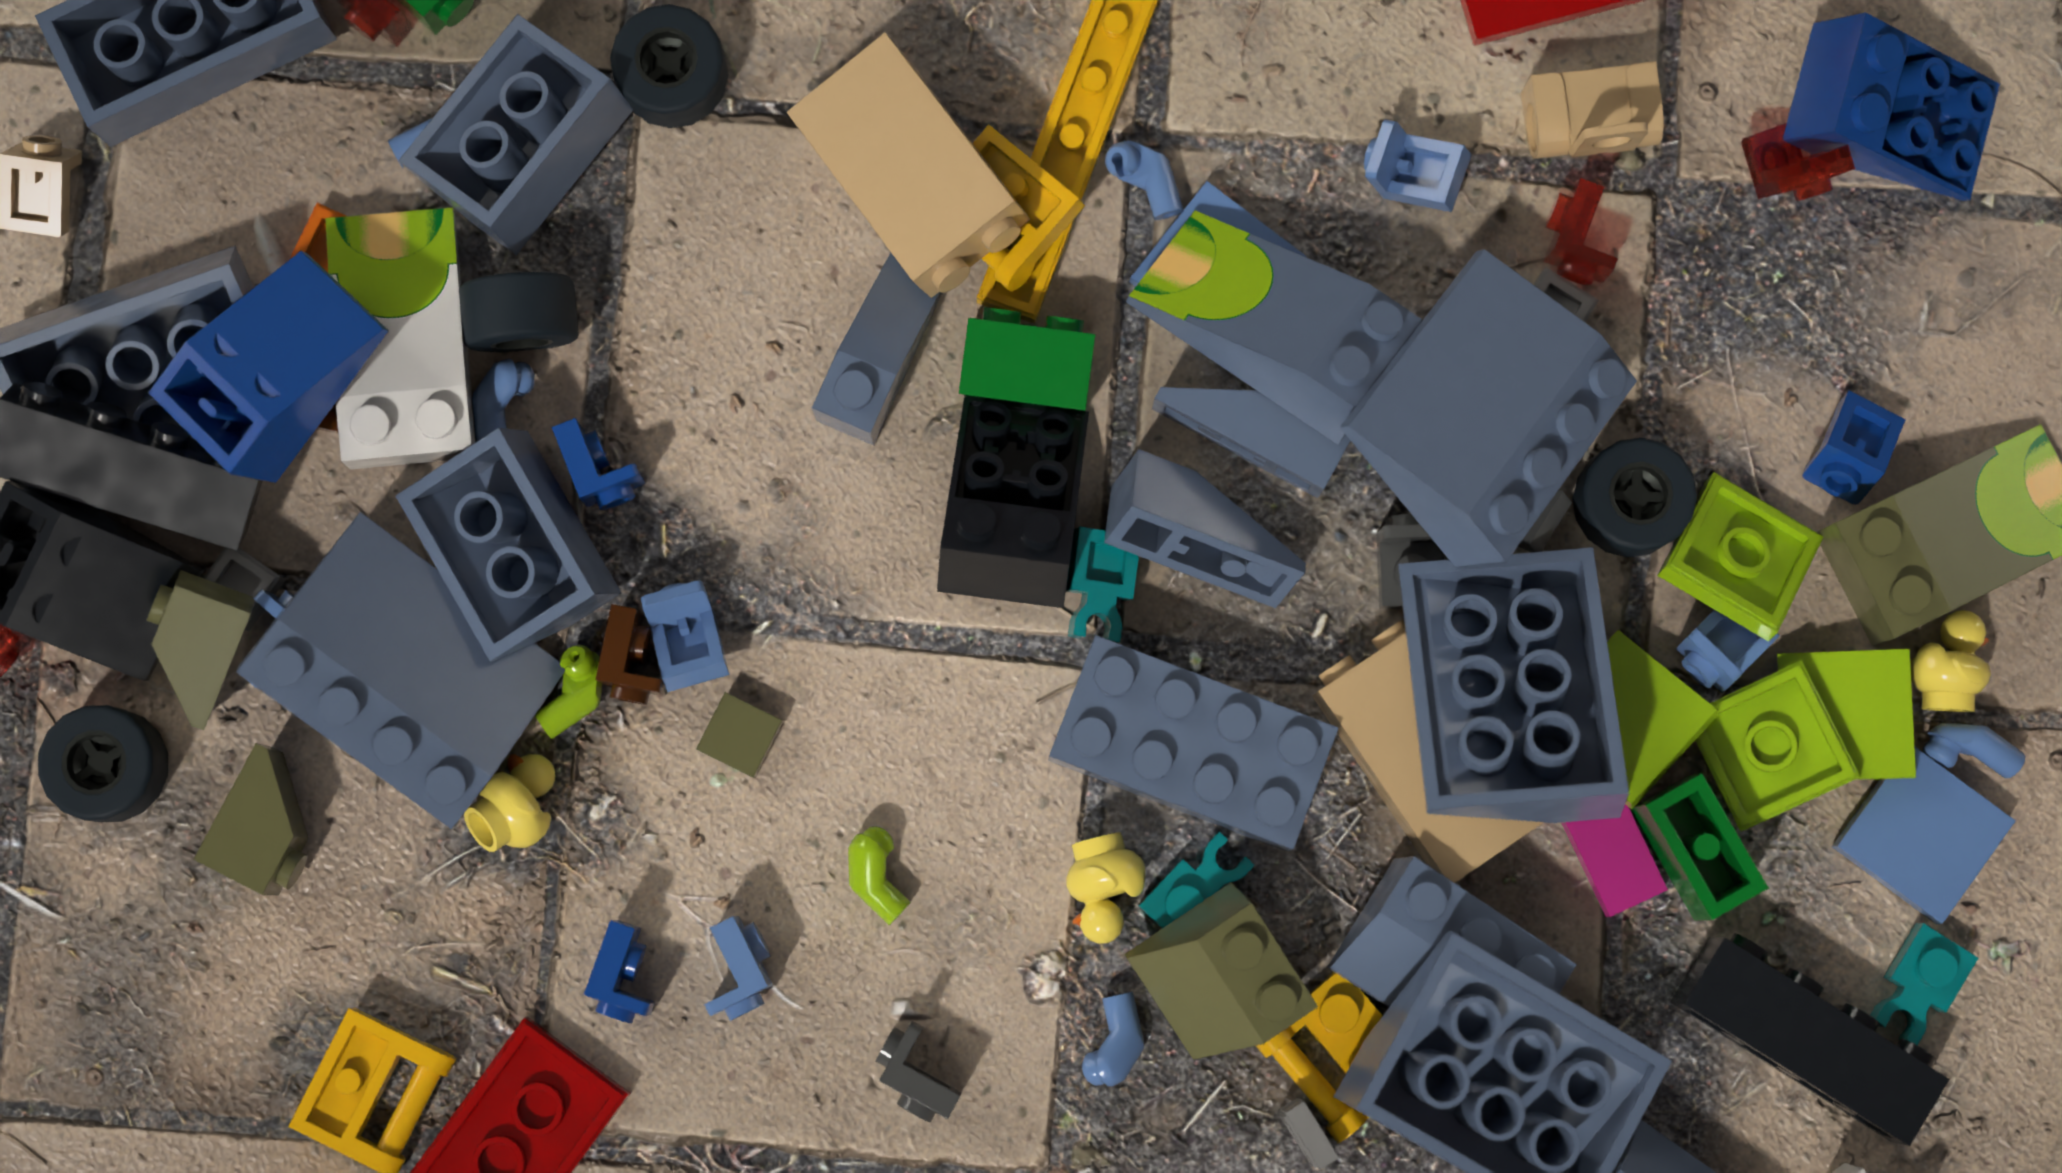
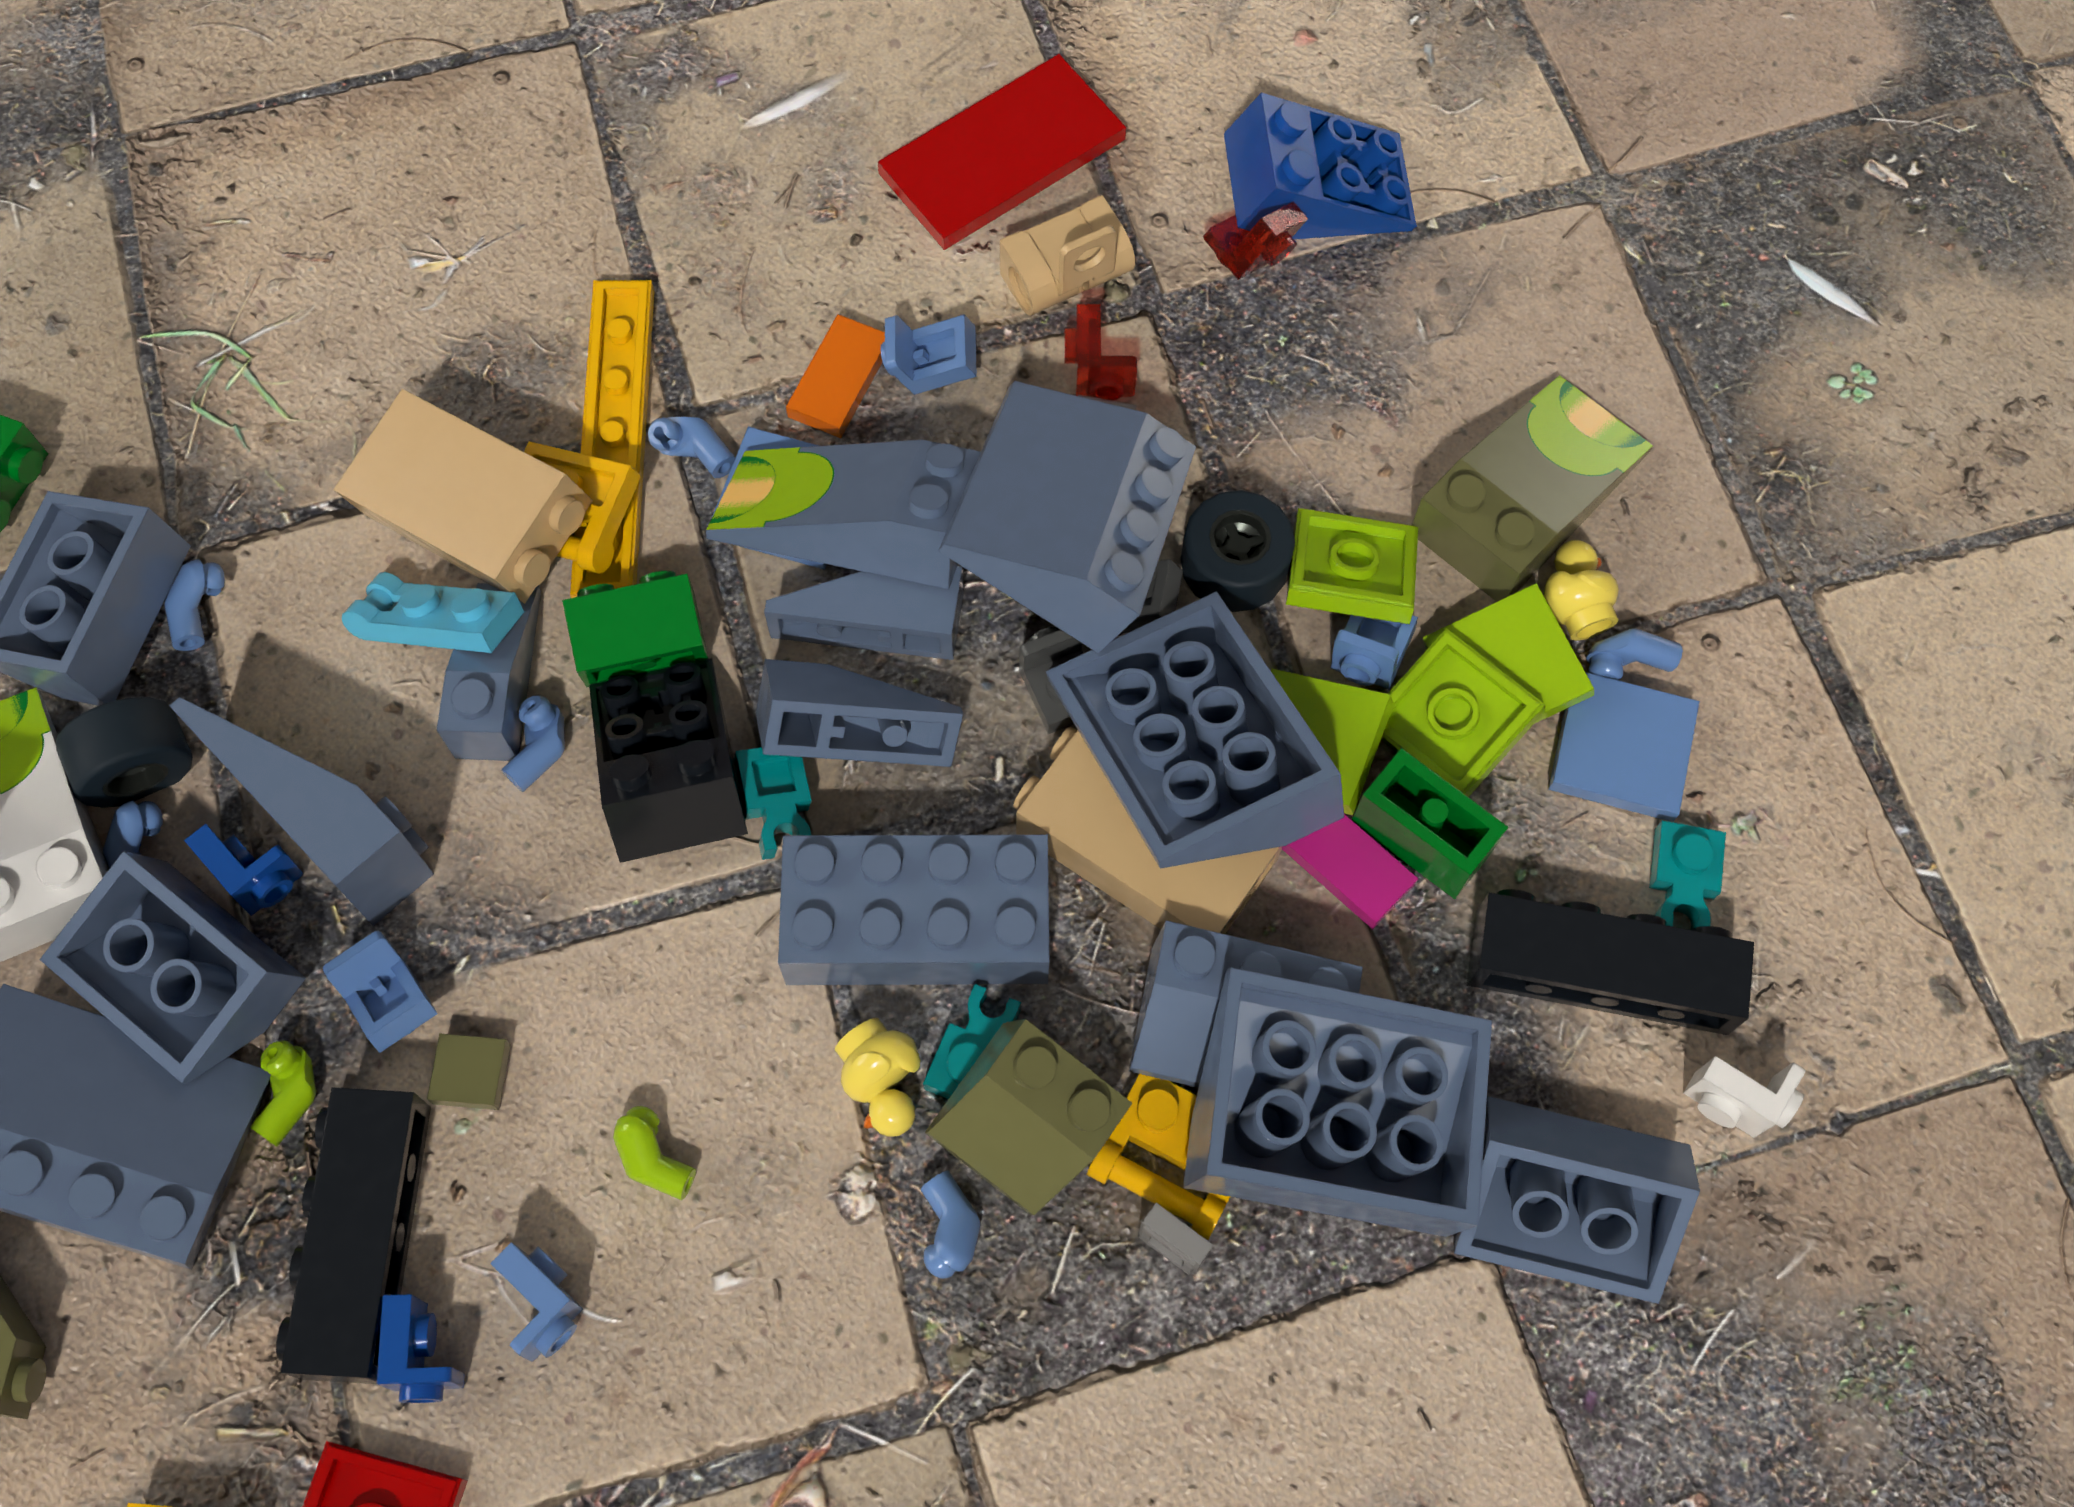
camera: 20 degrees left, 15 degrees down
light yellow animal [464,754,555,852] -> none
reddish brown bracket [595,604,666,705] -> none
black wheel [610,4,728,128] -> none
dark grey bracket [875,1021,962,1123] -> none
blue bracket [1802,390,1906,505] -> none
none -> medium blue arm [164,559,225,651]
none -> sand blue slope [169,697,434,926]
none -> black brick [276,1087,431,1384]
none -> medium azure plate [342,572,524,653]
none -> medium blue arm [501,695,565,792]
none -> orange tile [786,314,885,438]

